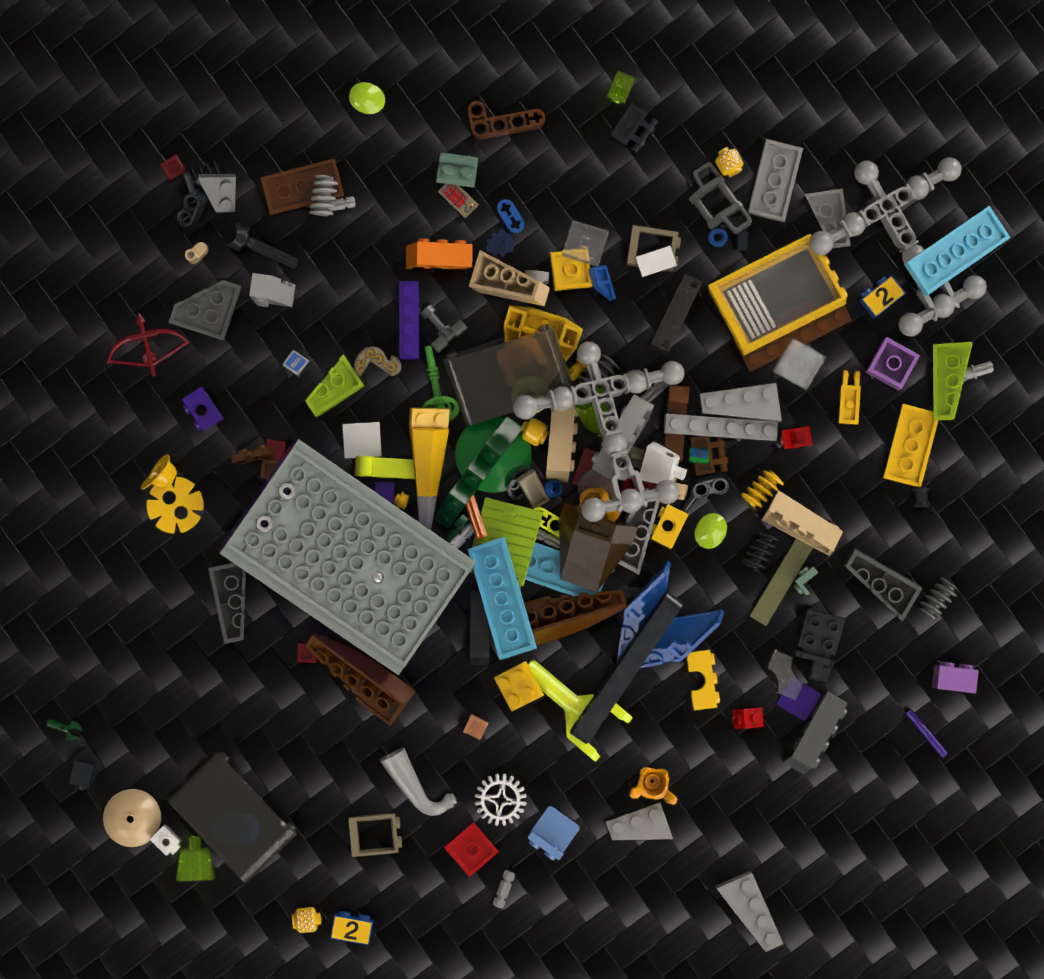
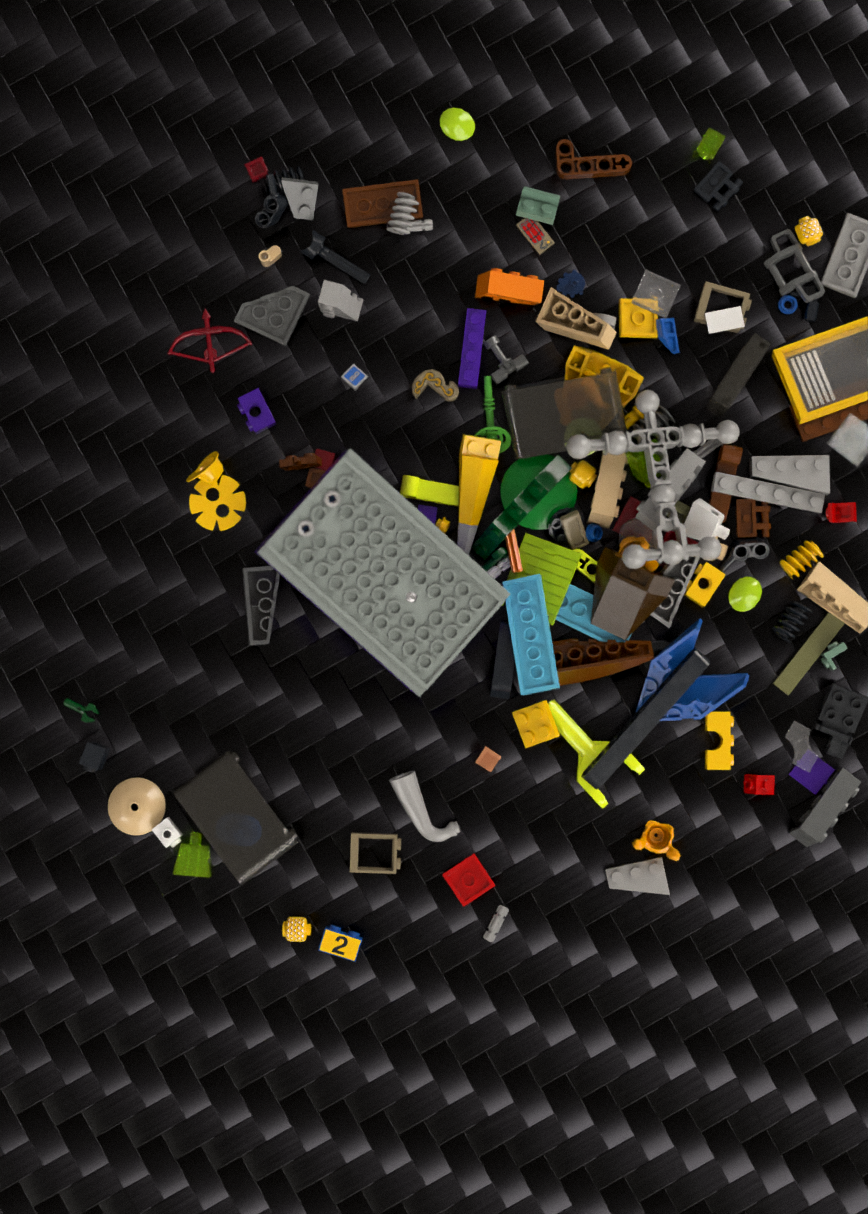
camera: 20 degrees right, 0 degrees up
dark red tile [297,643,317,663] -> none
lime wing [305,354,365,418] -> none
reddish brown wedge [306,633,416,726] -> none
white sticker [343,422,381,458] -> none
white gear [475,774,526,826] -> none
blue beam [497,199,524,234] -> none
medium blue bracket [527,806,579,861] -> none
light grey axle [536,529,560,549] -> none
slope [688,448,709,464] -> none
light grey wedge [715,871,783,952] -> none

